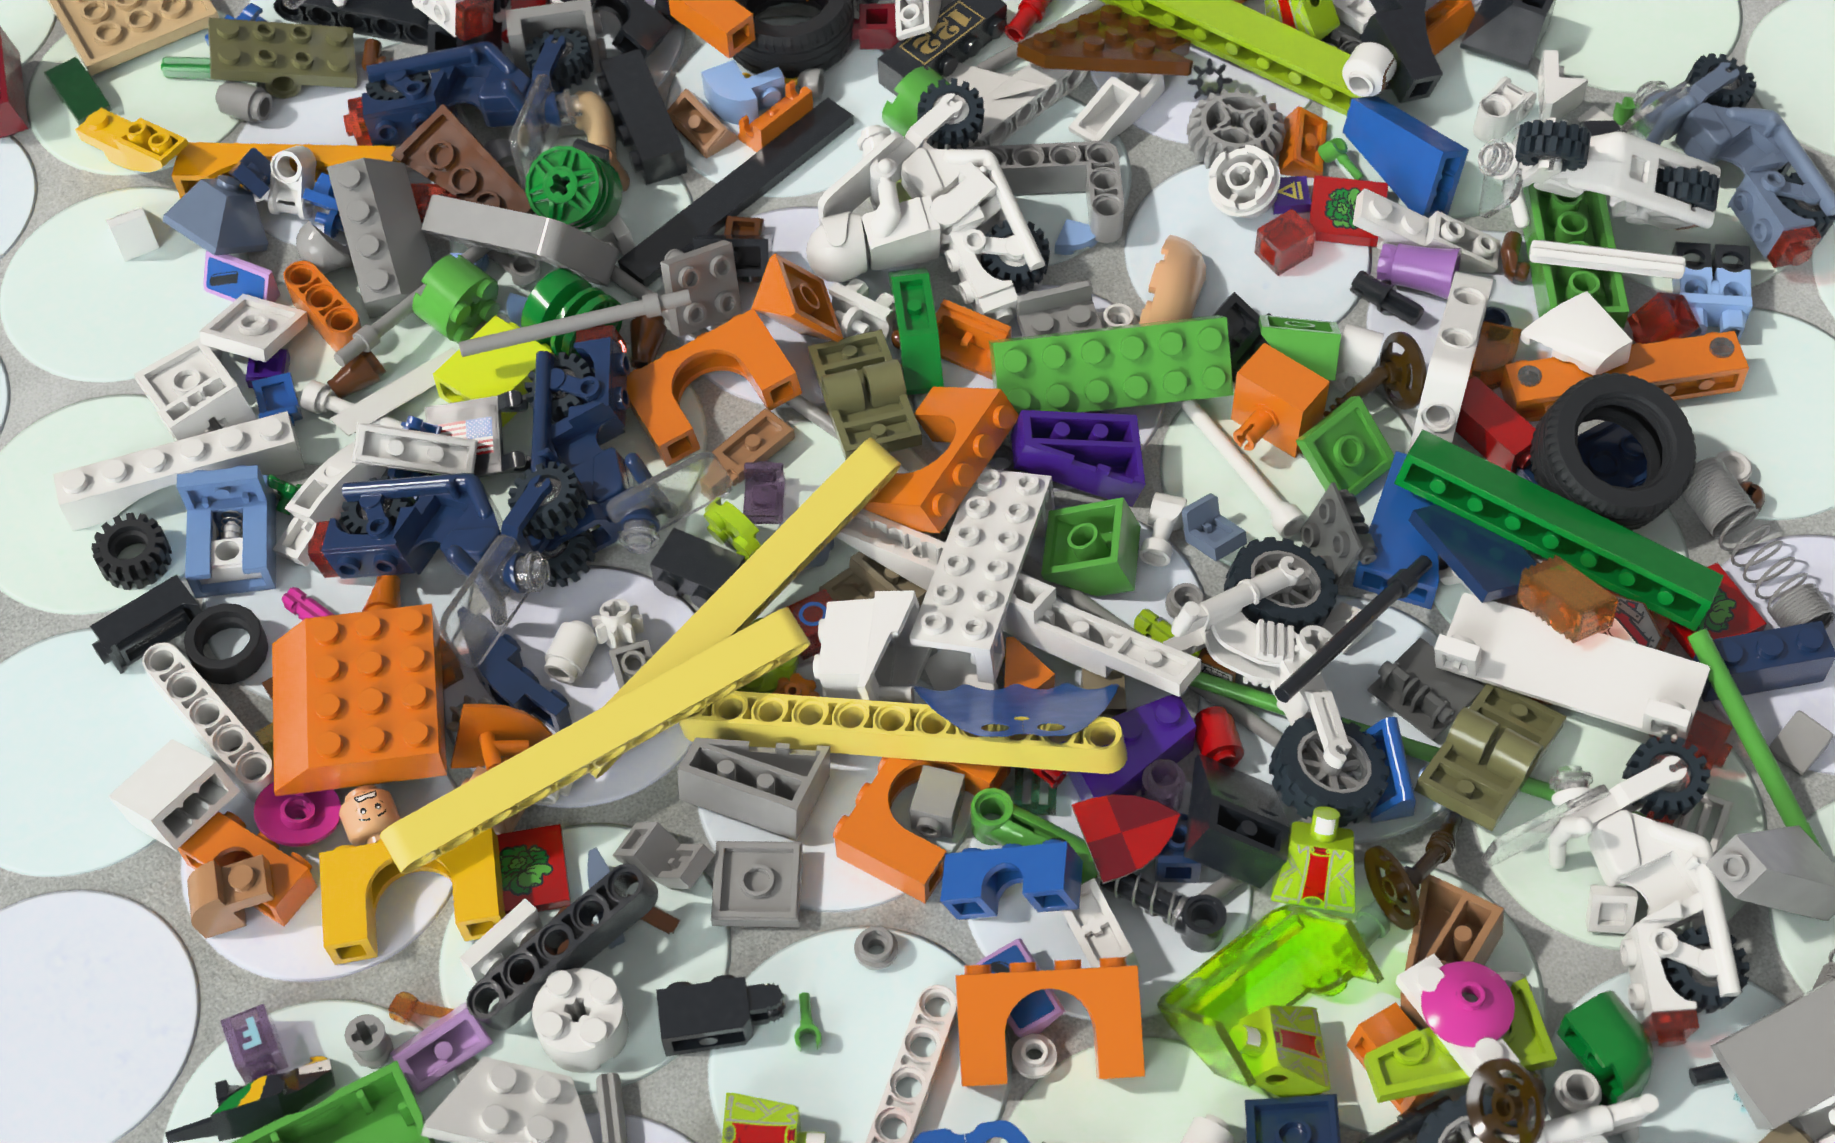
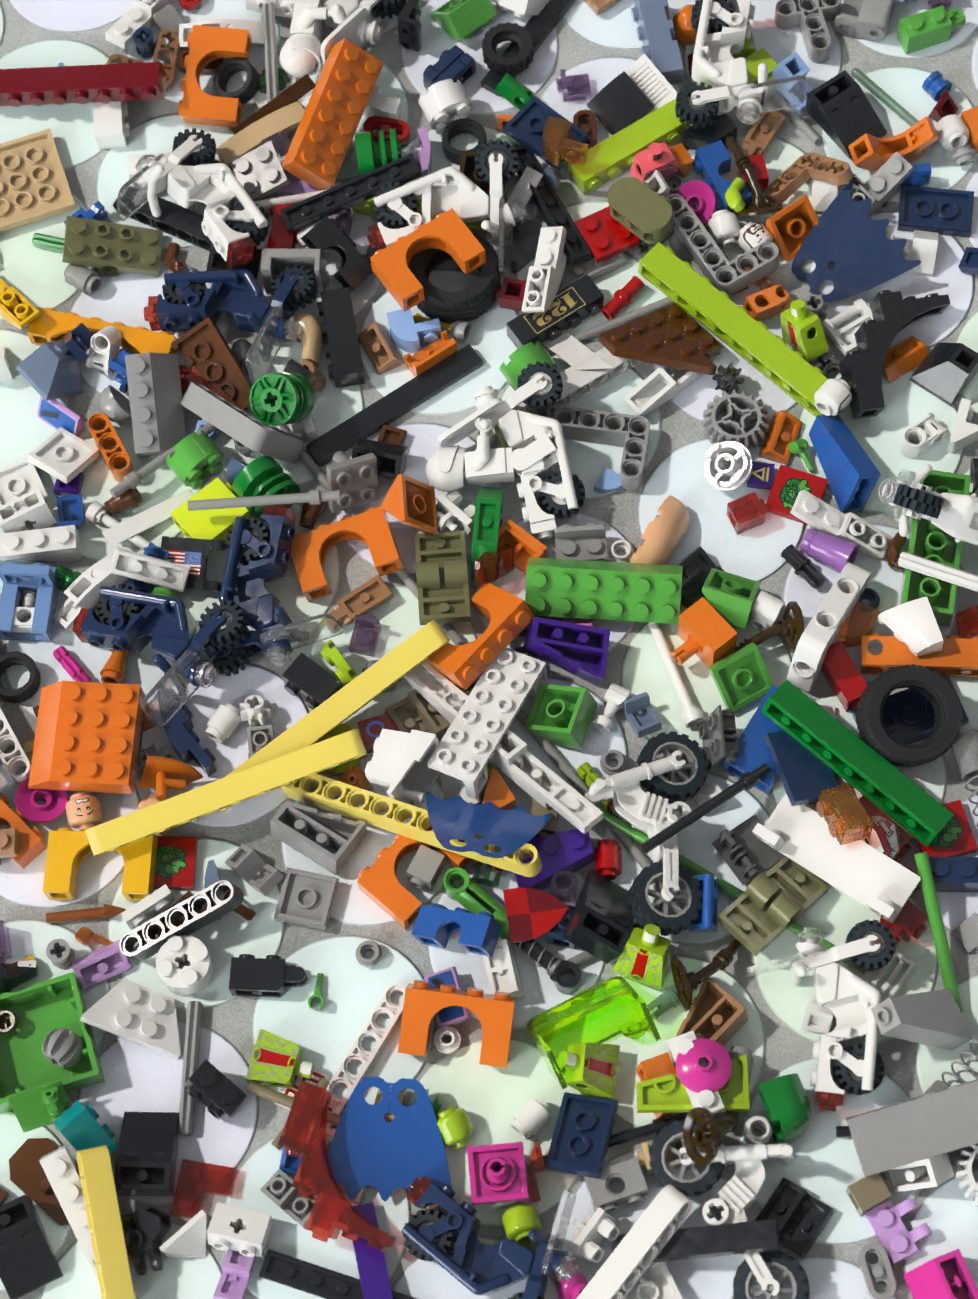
camera: 15 degrees right, 10 degrees up
none -> dark orange piece [46,904,126,924]
none -> clear red slope [475,544,514,585]

